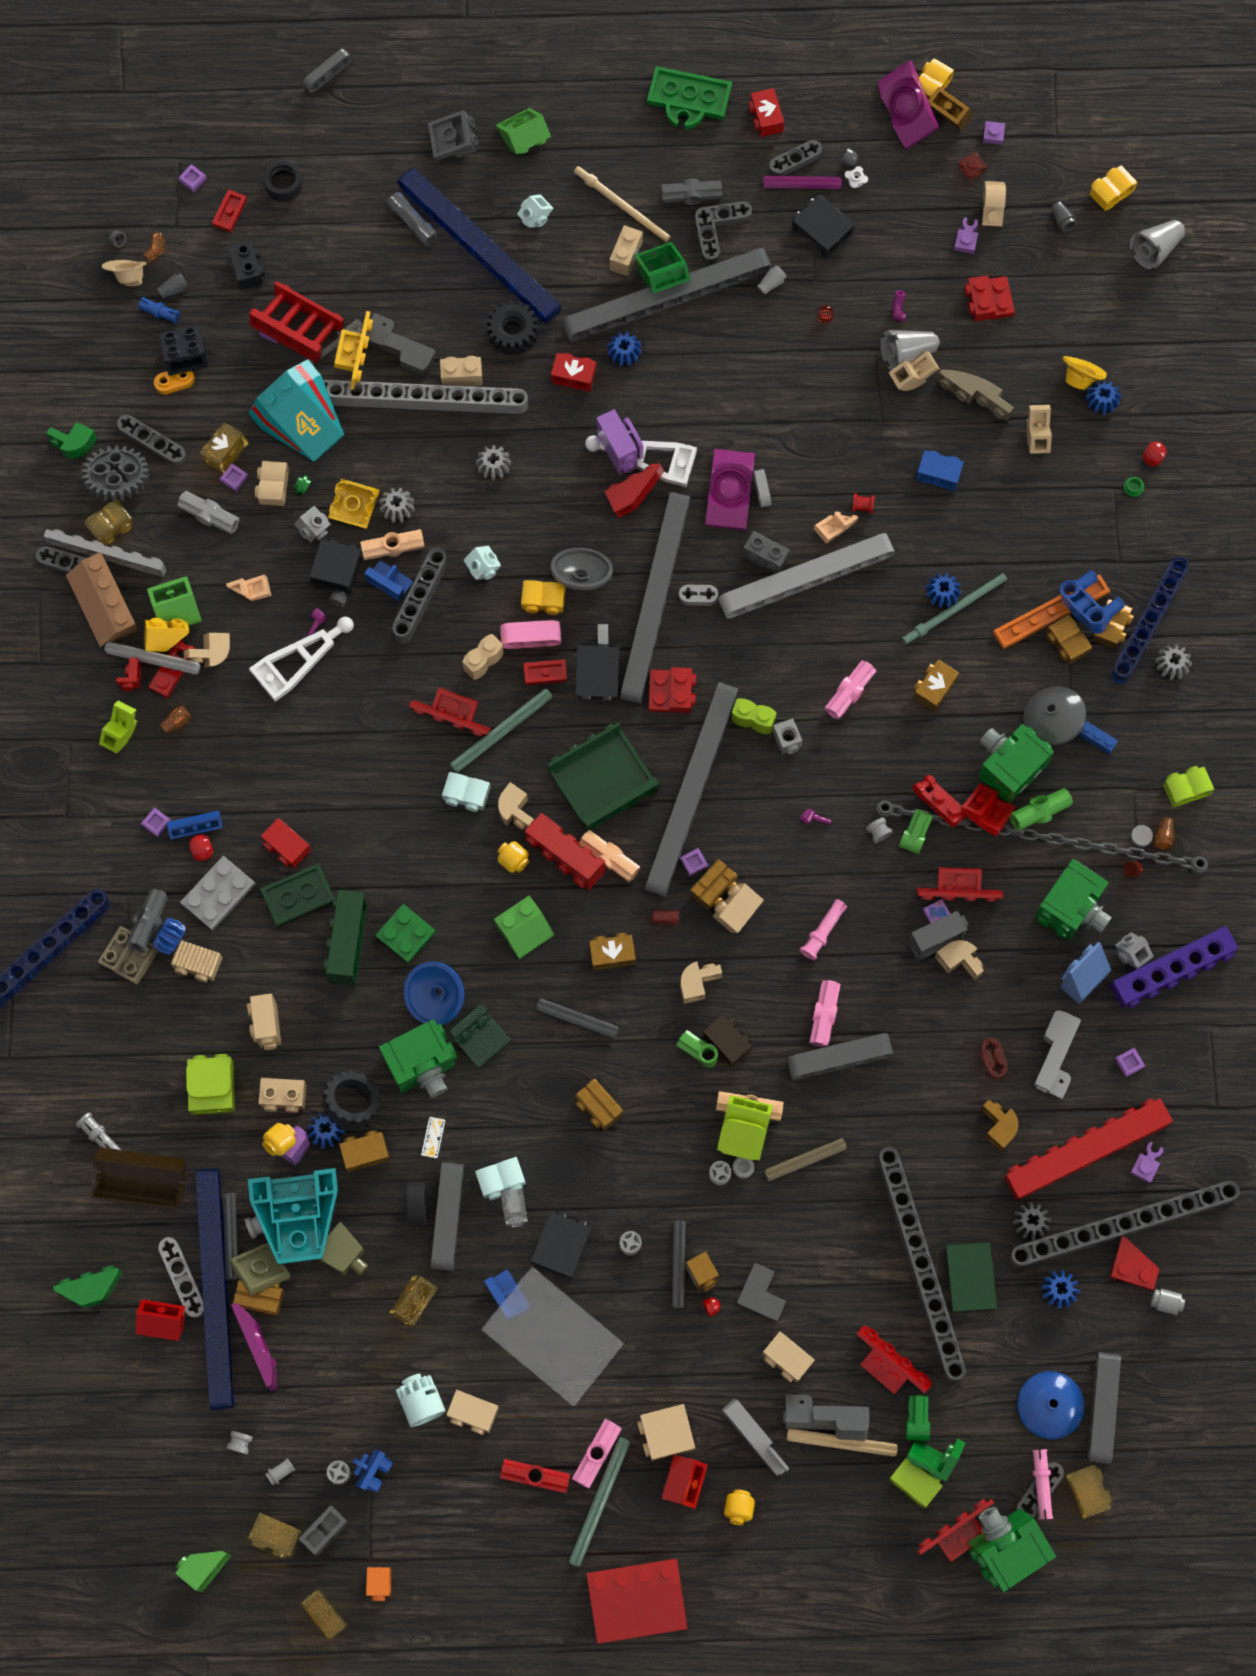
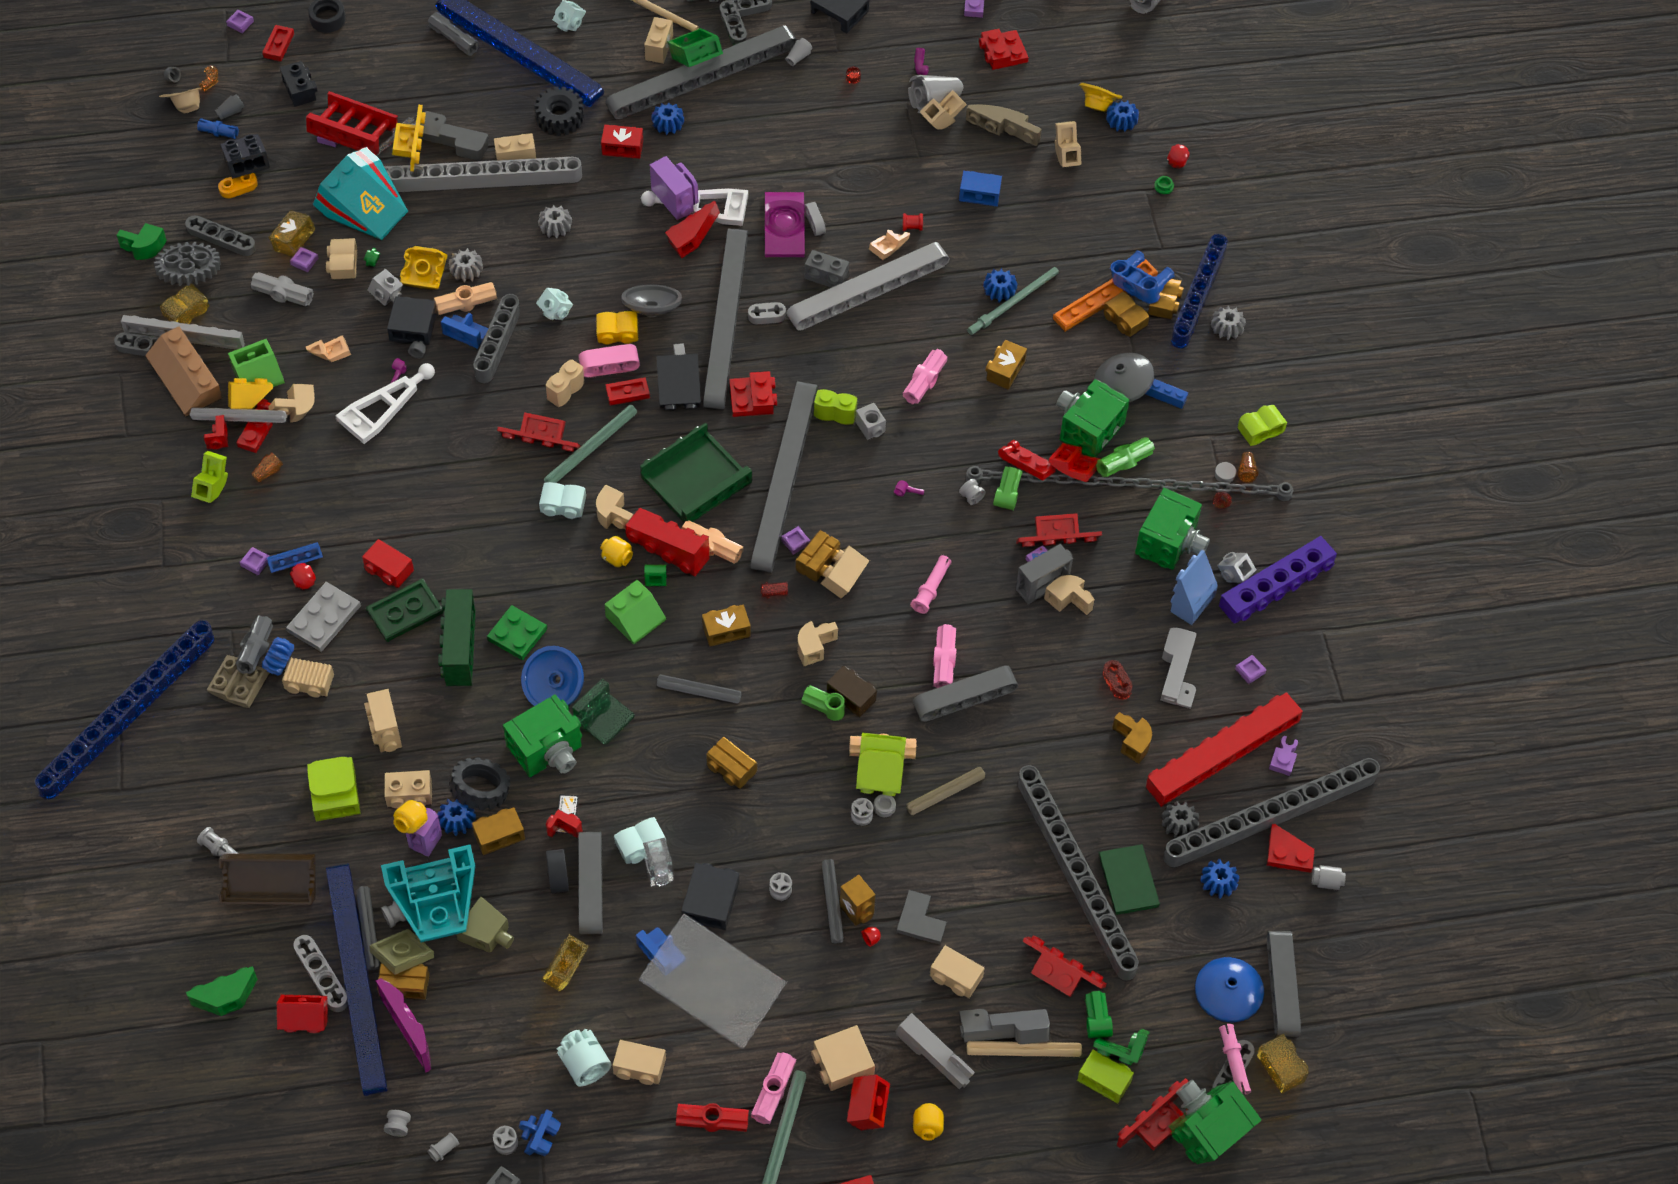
camera: 10 degrees left, 15 degrees down
none -> red bracket [546,809,582,838]
none -> green brick [644,564,667,586]

